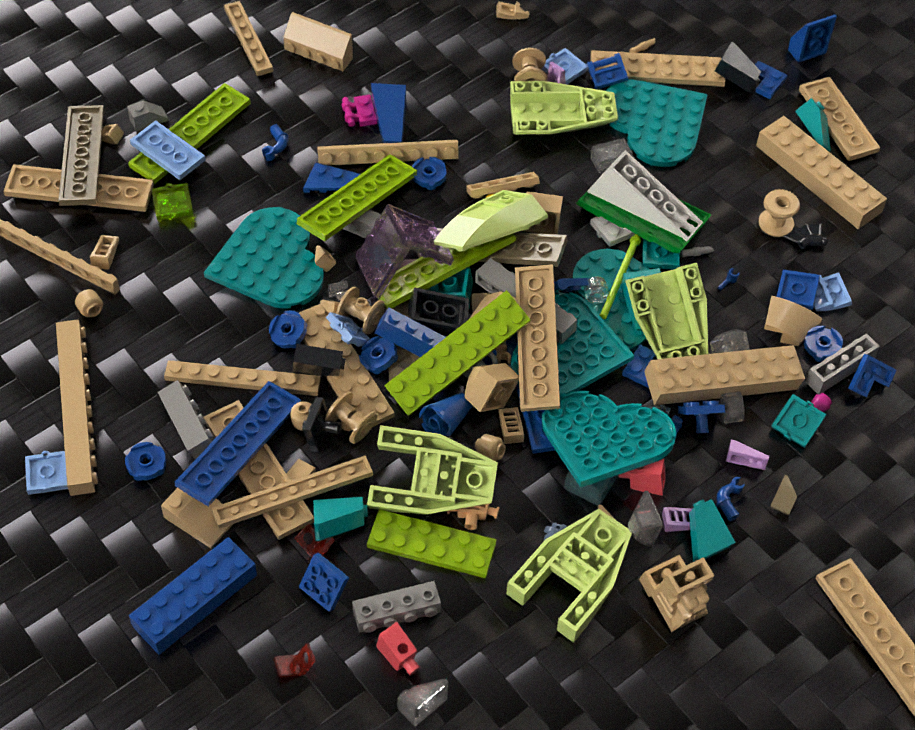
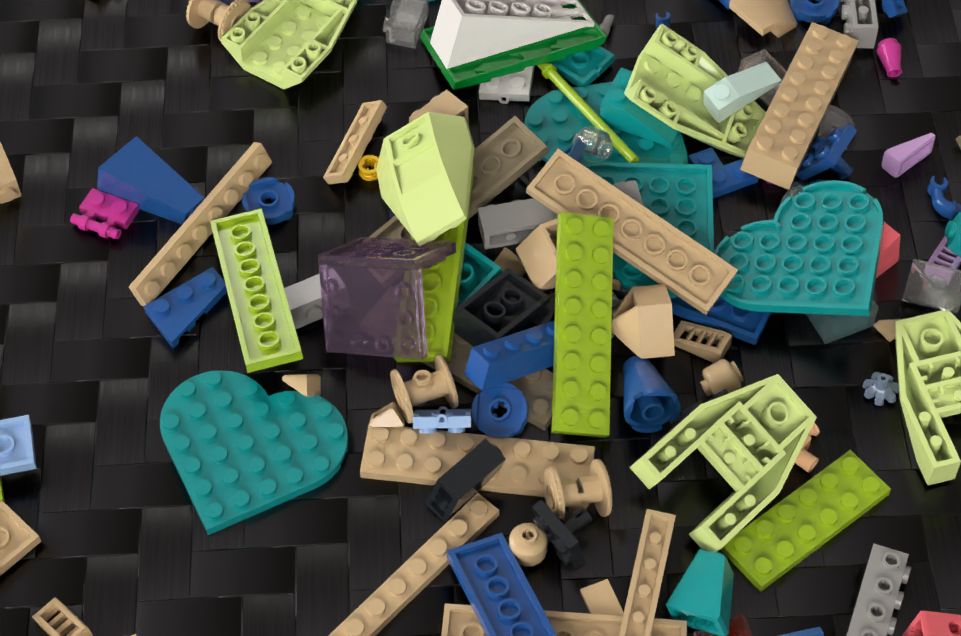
camera: 50 degrees left, 0 degrees up
clear neon green plate [152,183,193,221] -> none
blue piece [262,124,288,161] -> none
blue plate [269,311,308,348] -> none
clear tile [327,281,348,302] -> none
teal plate [771,394,827,448] -> none
none -> light aqua slope [703,62,782,124]

